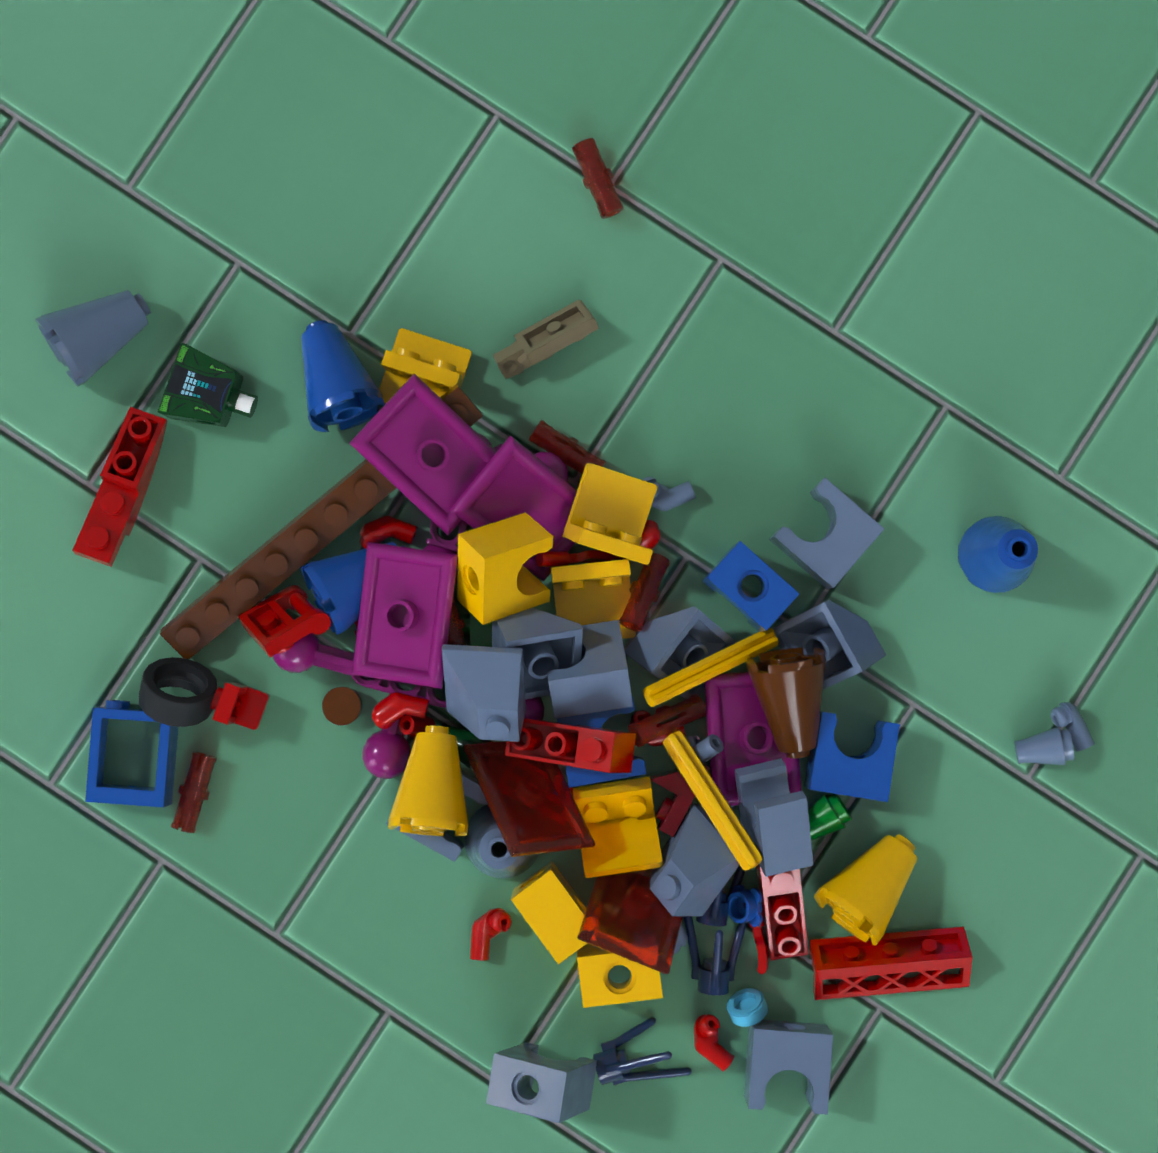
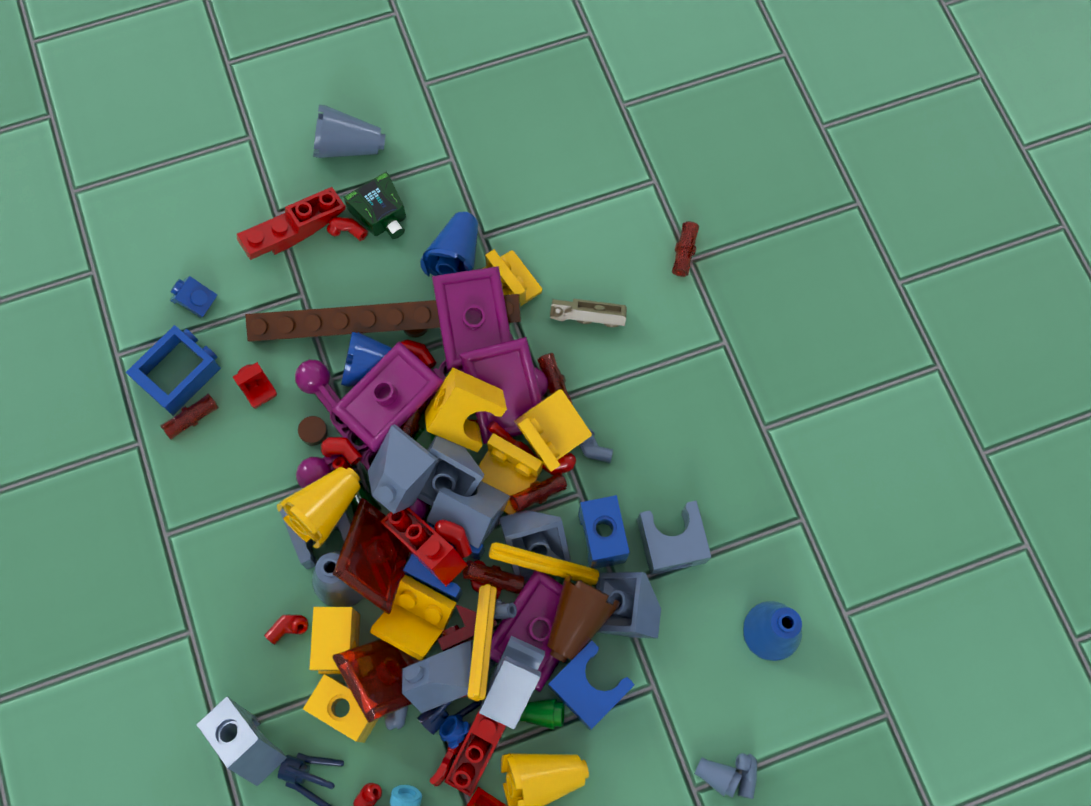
camera: 35 degrees right, 15 degrees down
black tyre [139,657,217,727] -> none
red plate [238,585,331,657] -> none
dark blue plant [683,916,747,995] -> none
none -> blue bracket [170,276,217,318]
none -> red arm [327,217,368,241]
none -> red arm [434,519,472,558]

